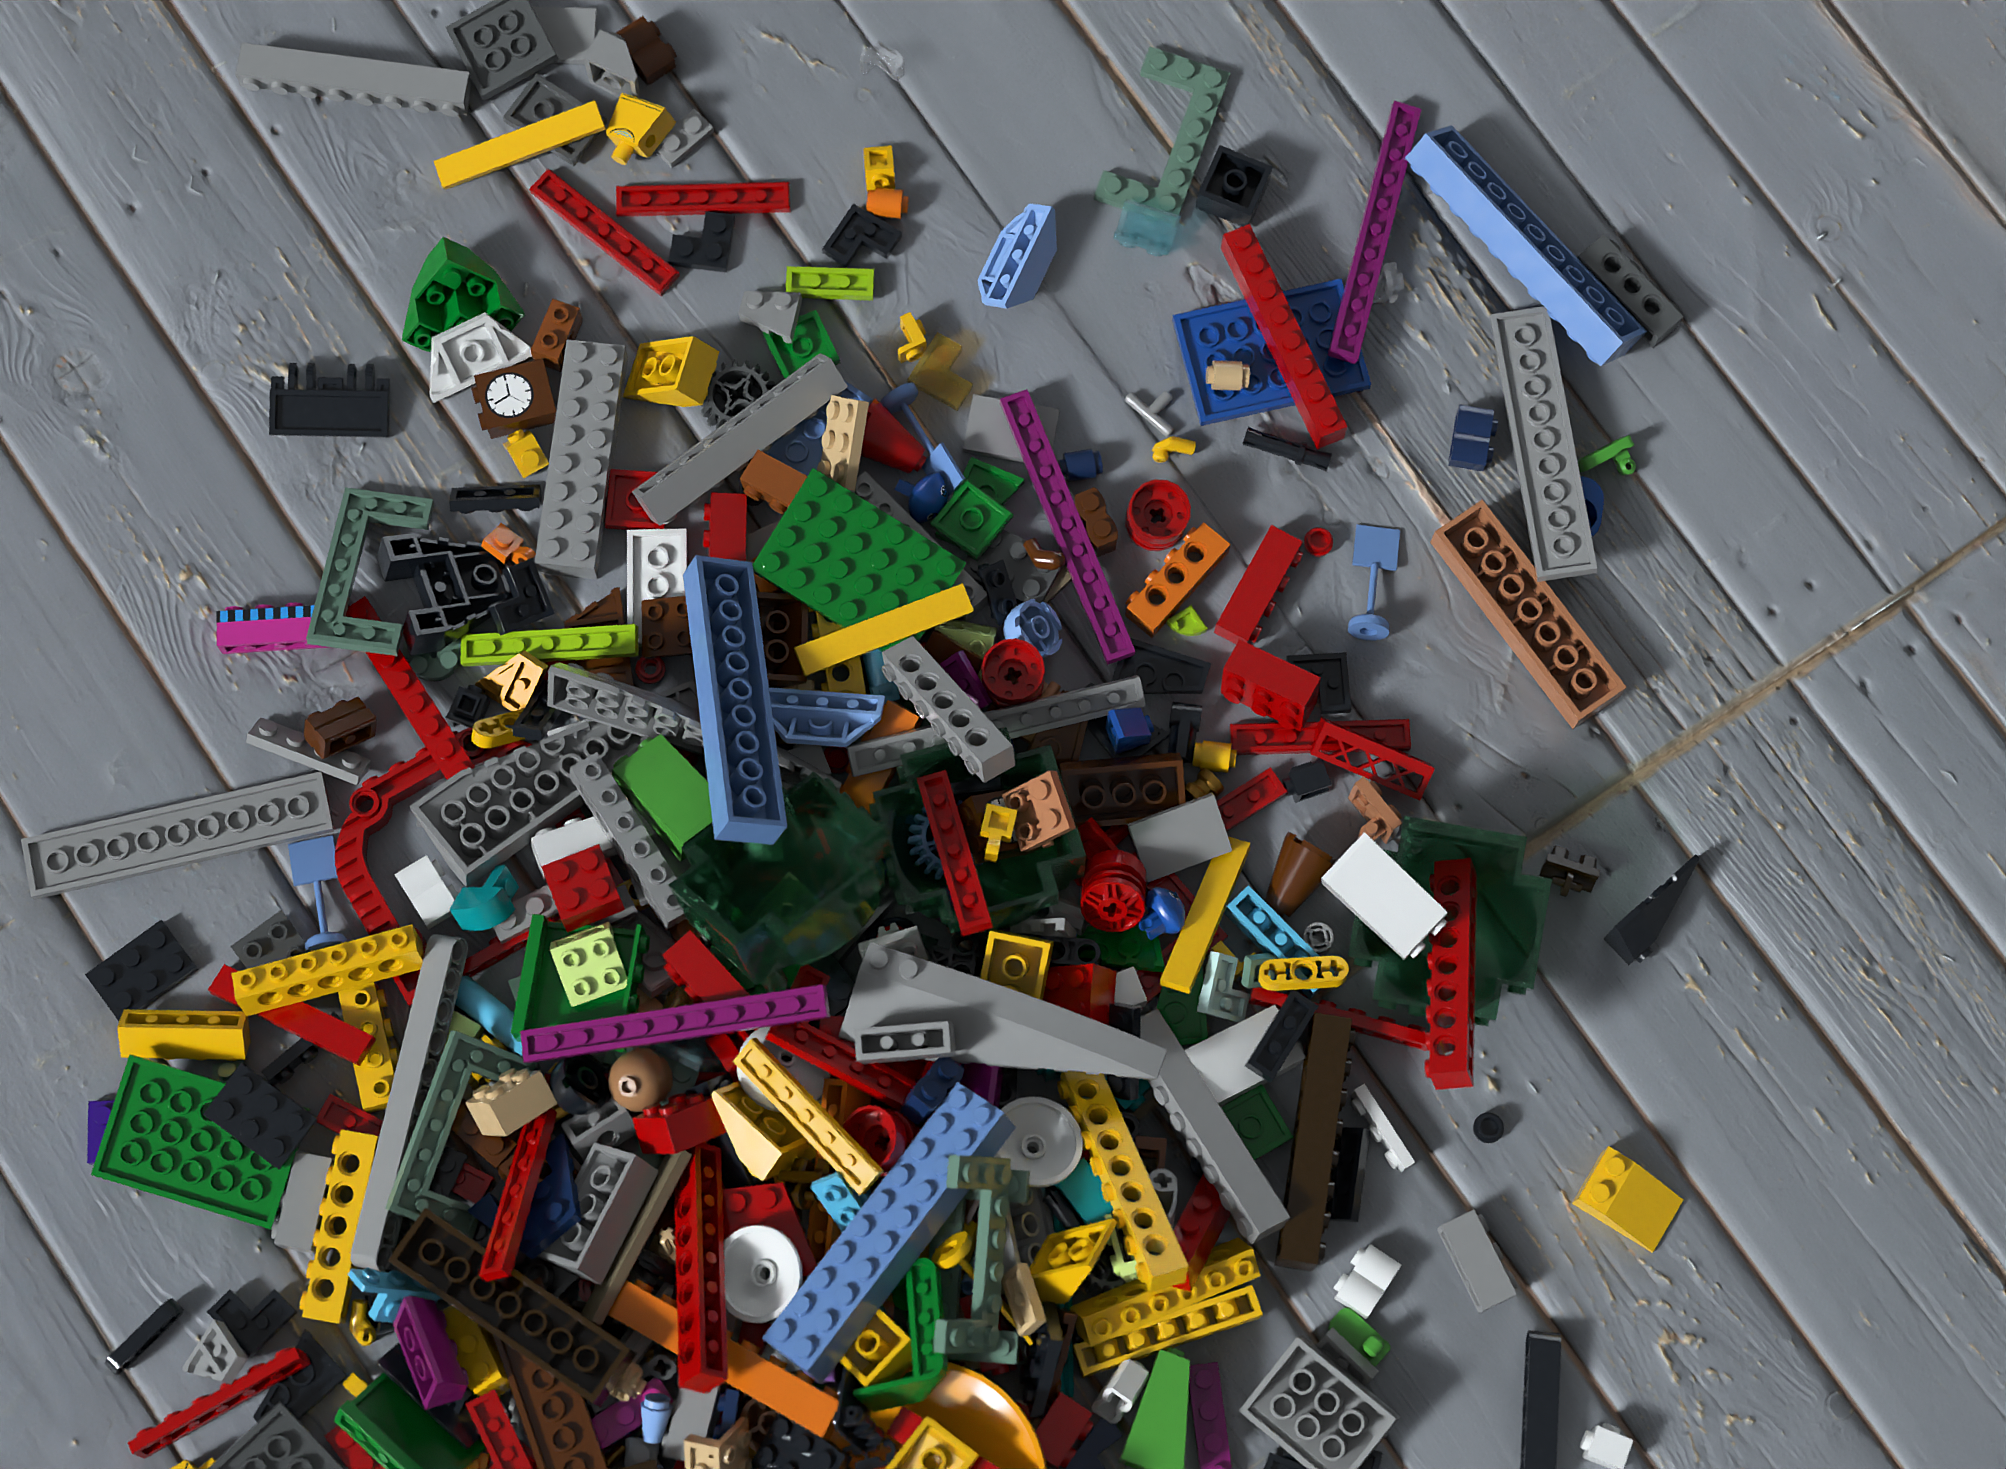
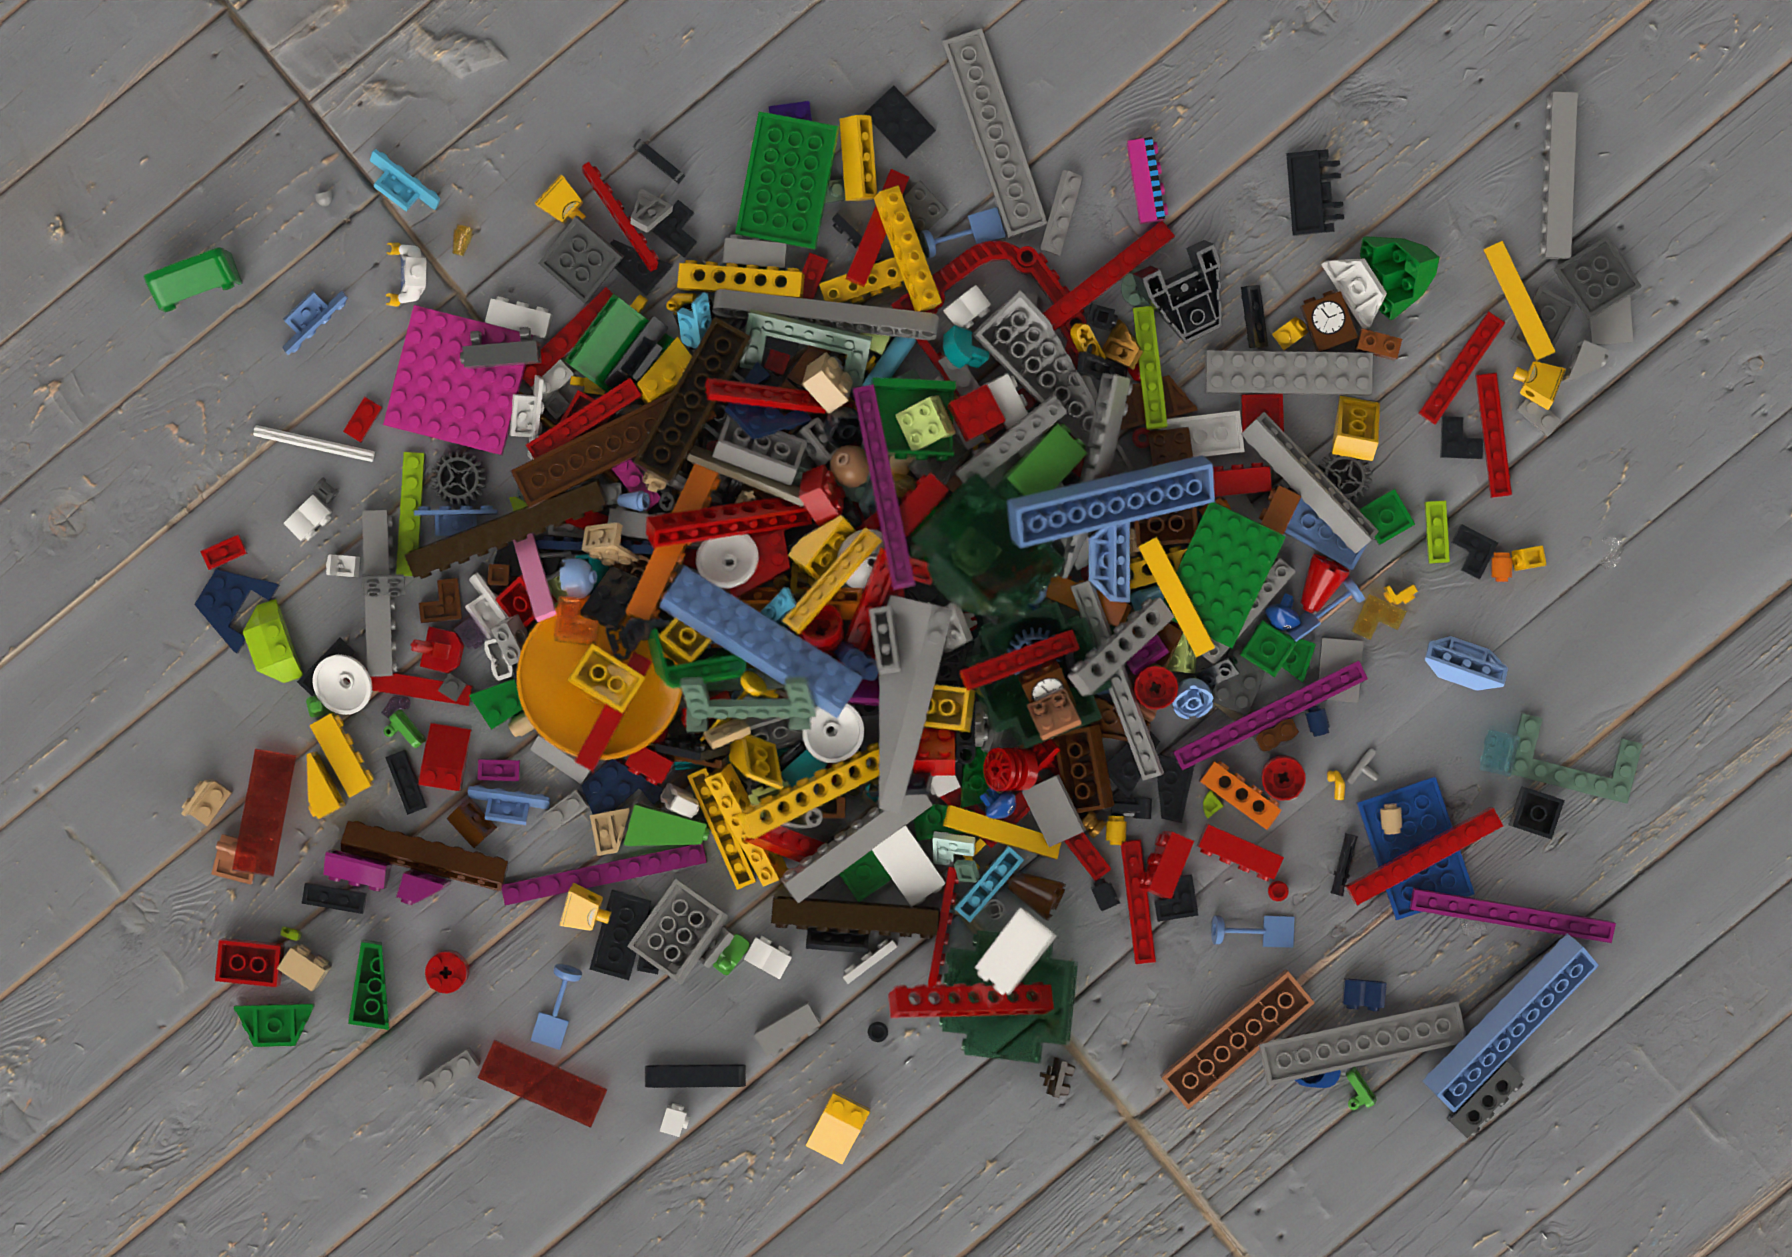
camera: 90 degrees right, 15 degrees up
black plate [203,1063,318,1170] -> none
reddish brown brick [304,697,377,760] -> none
sand green plate [306,487,434,656] -> none
magenta slope [393,1296,469,1410] -> none
orange plate [481,523,536,564] -> none
black plate [489,558,555,636] -> none
reddish brown brick [616,16,677,86] -> none
light grey wing [739,291,803,343] -> none
tan plate [817,395,869,491] -> none
yellow plate [980,803,1018,863] -> none
reddish brown arm [1023,538,1065,570] -> none
blue slope [1105,708,1154,754] -> none
black plate [1244,990,1318,1083] -> none
yellow beam [1258,956,1349,991] -> none
red fence [1310,717,1435,801] -> none
nougat plate [1348,776,1402,844] -> none
black wedge [1604,854,1700,965] -> none

